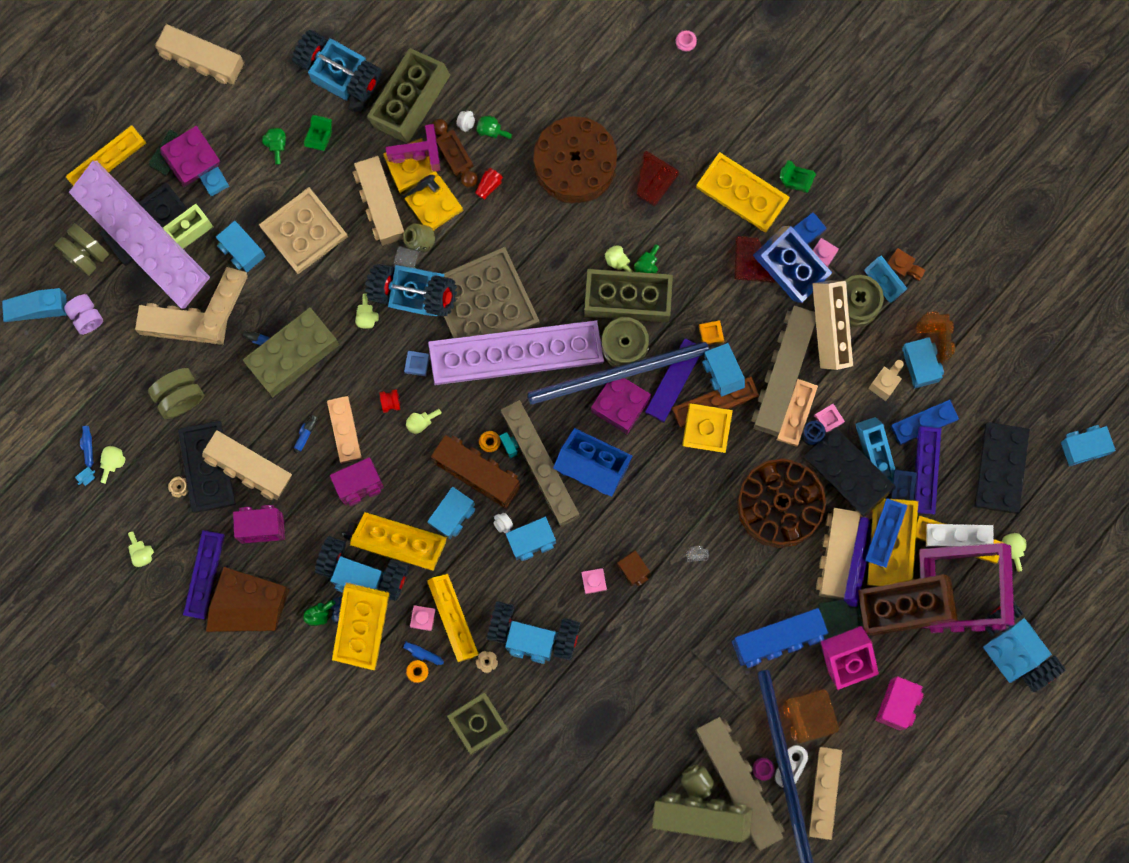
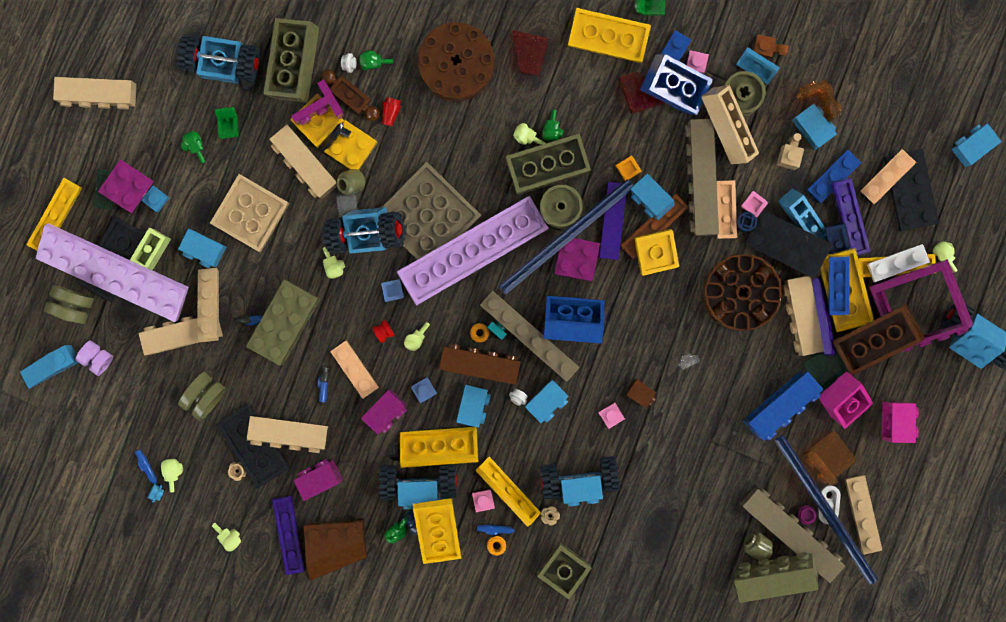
camera: 20 degrees left, 10 degrees up
none -> medium blue plate [411,377,437,403]
none -> light nougat plate [860,149,917,204]

